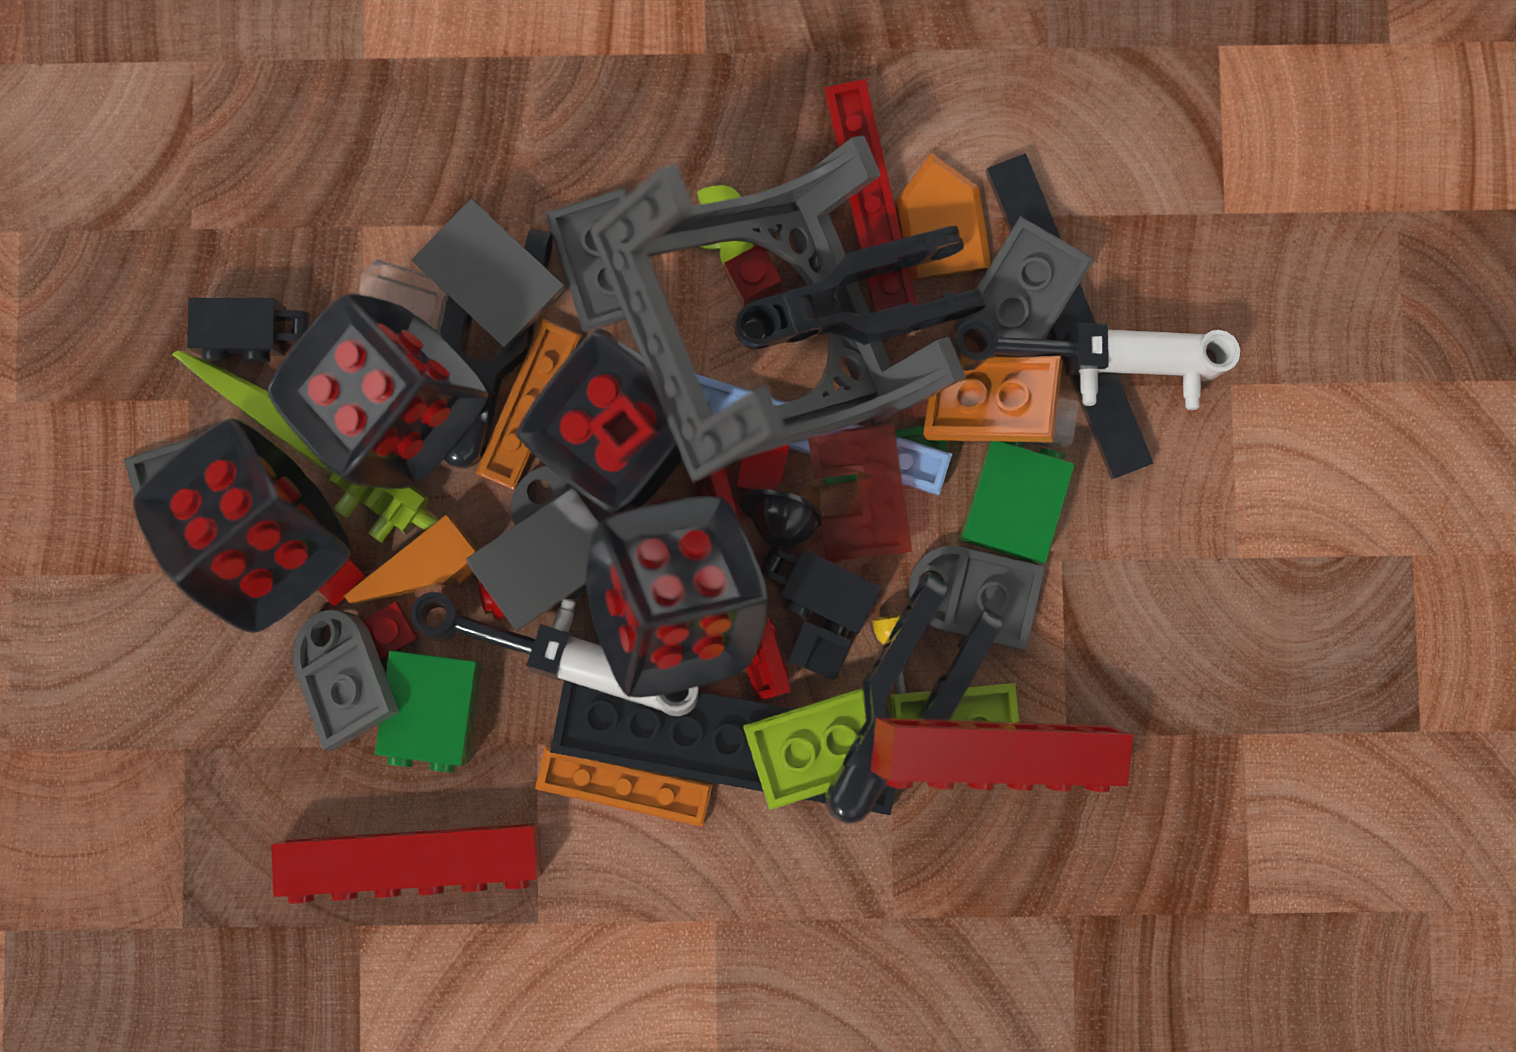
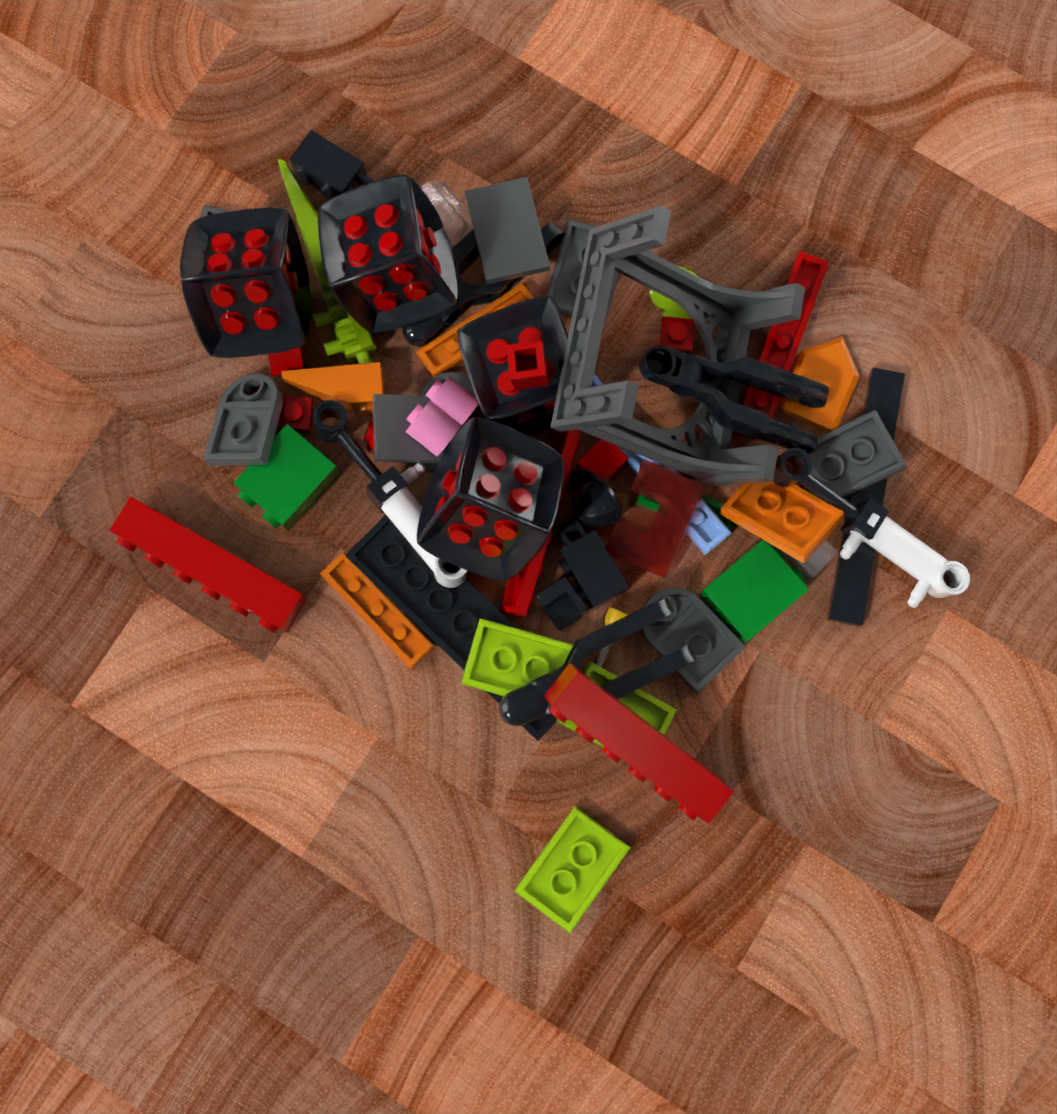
camera: 30 degrees right, 5 degrees down
none -> bright pink brick [405,376,478,456]
none -> lime tile [514,806,631,933]

